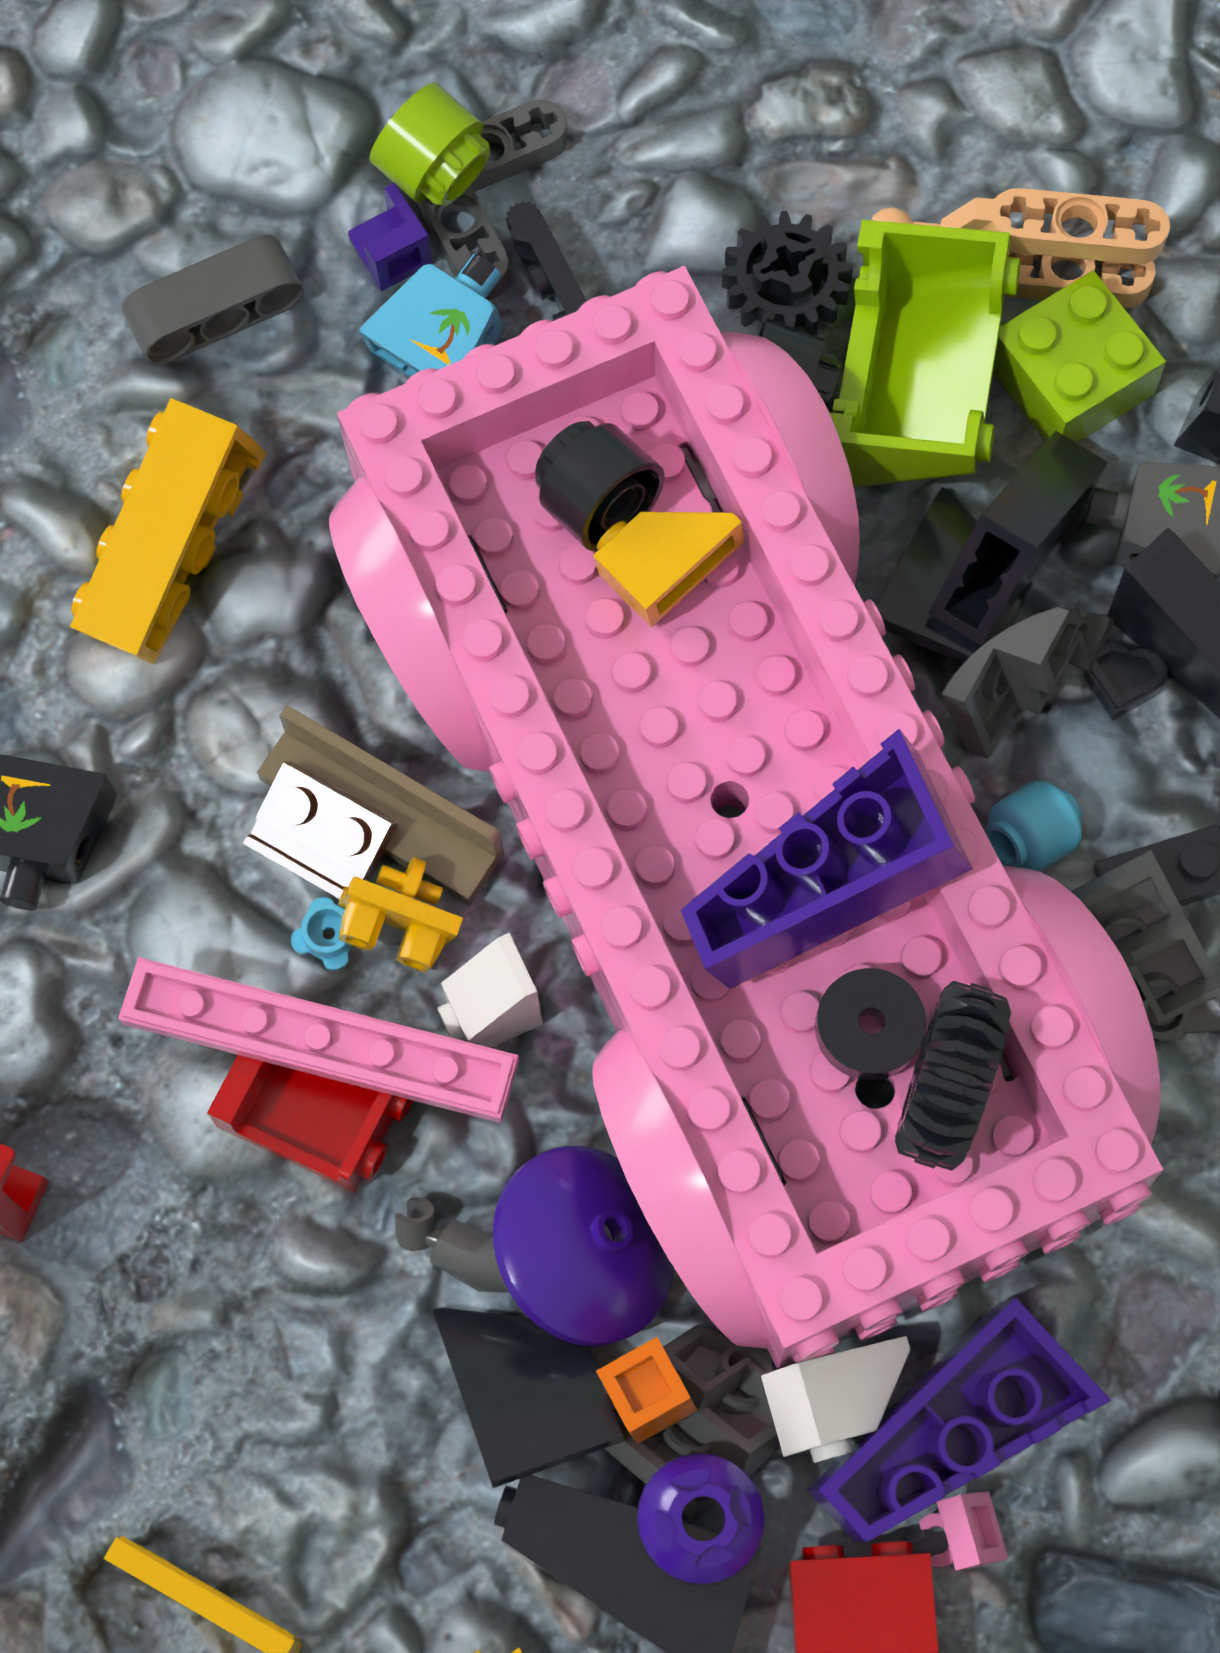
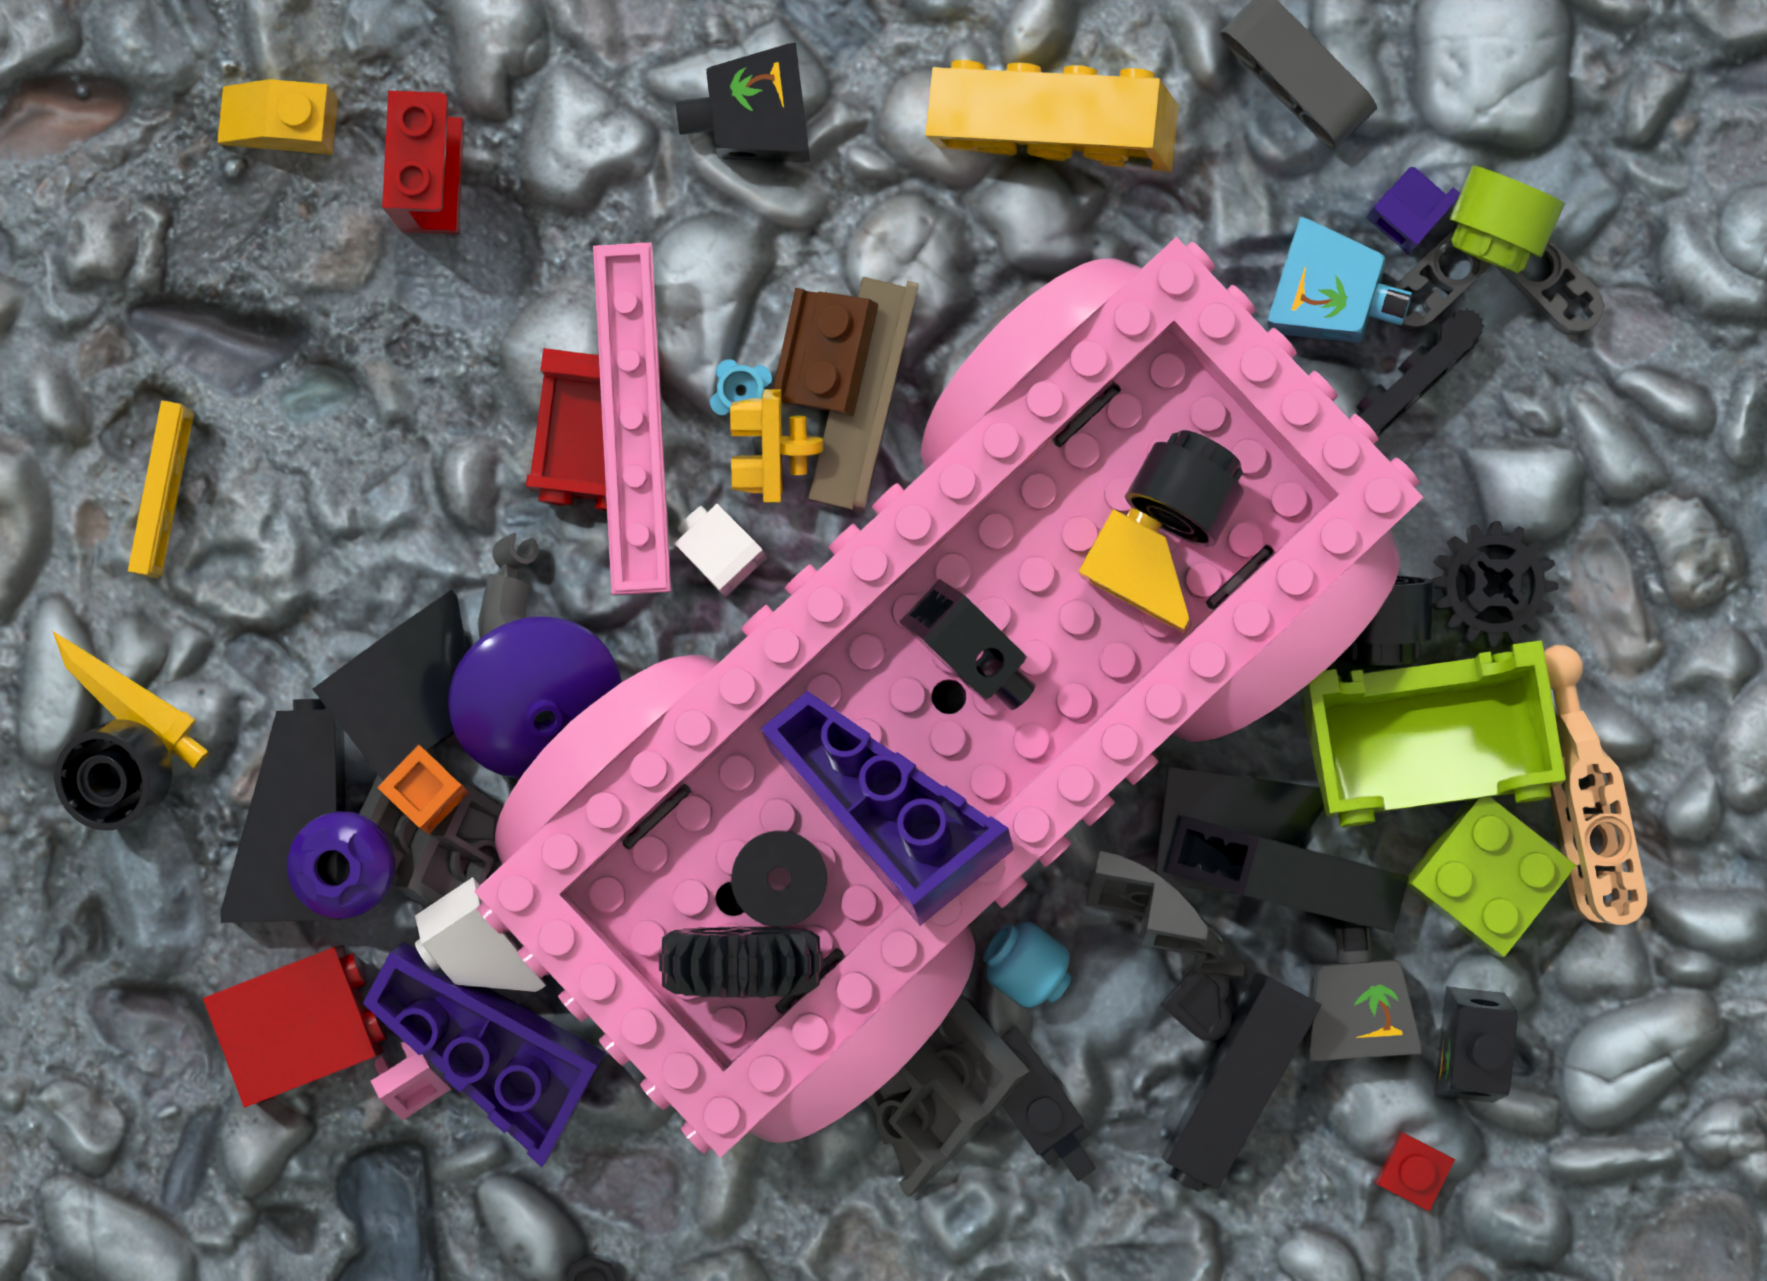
camera: 70 degrees right, 15 degrees up
none -> black torso [899,579,1036,710]

